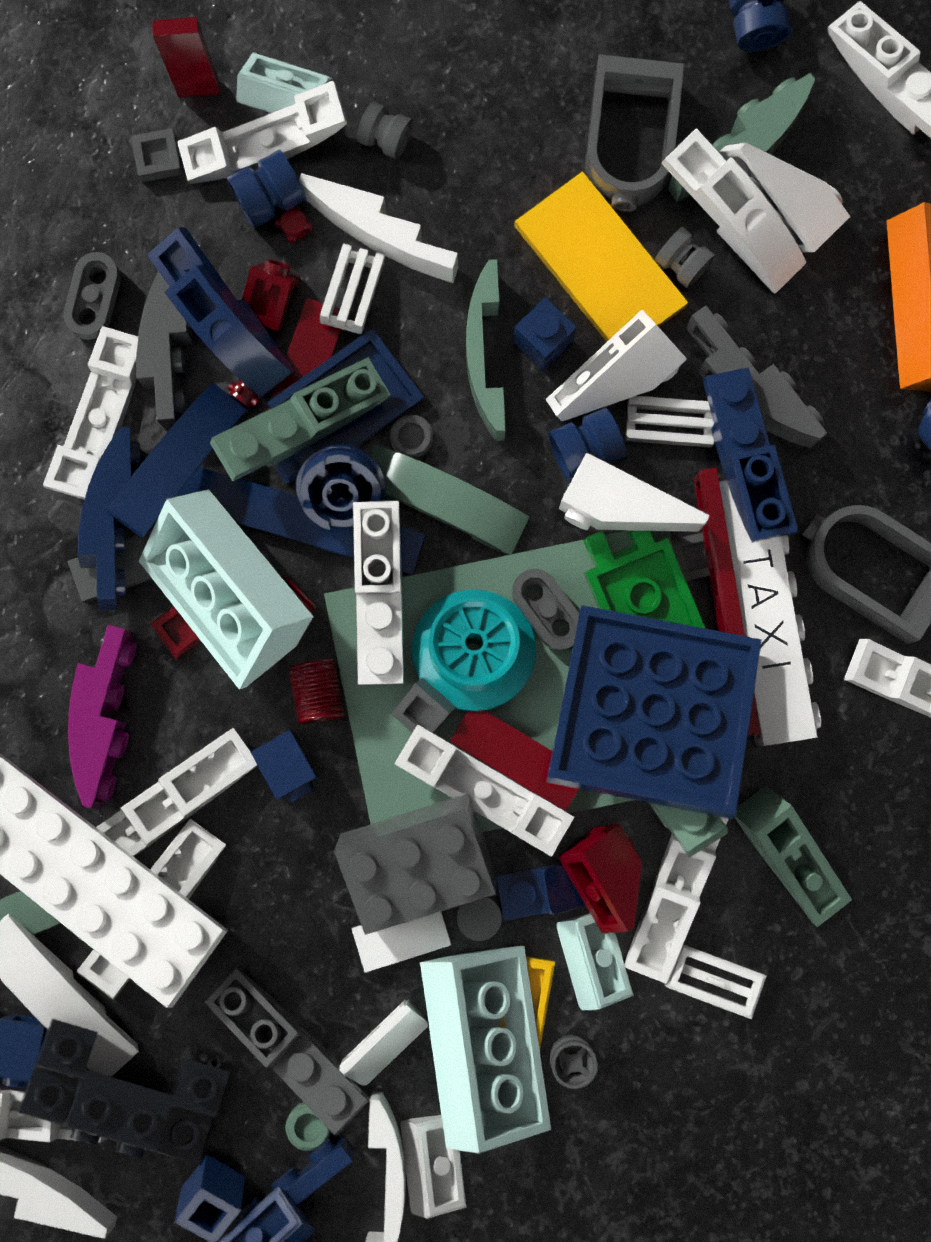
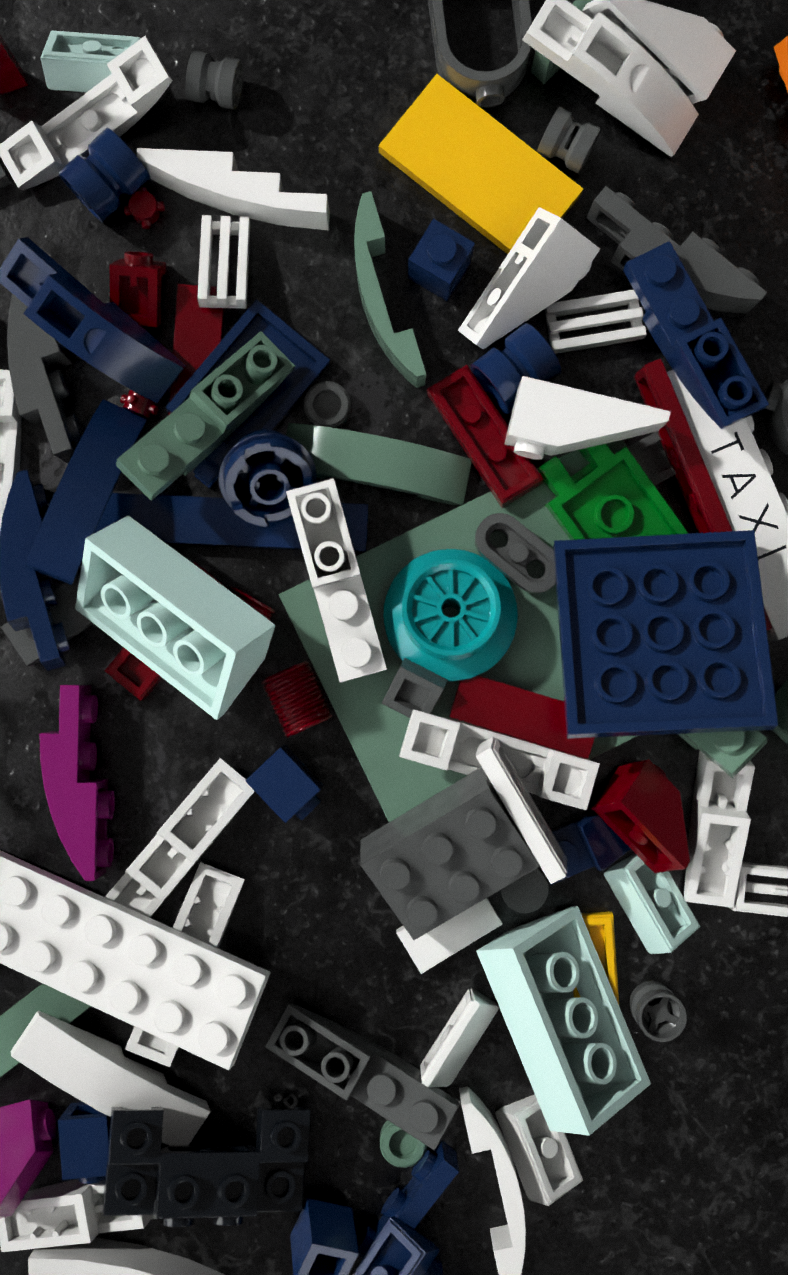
camera: 10 degrees left, 5 degrees up
none -> dark red tile [427,365,543,508]
none -> white tile [476,736,567,884]

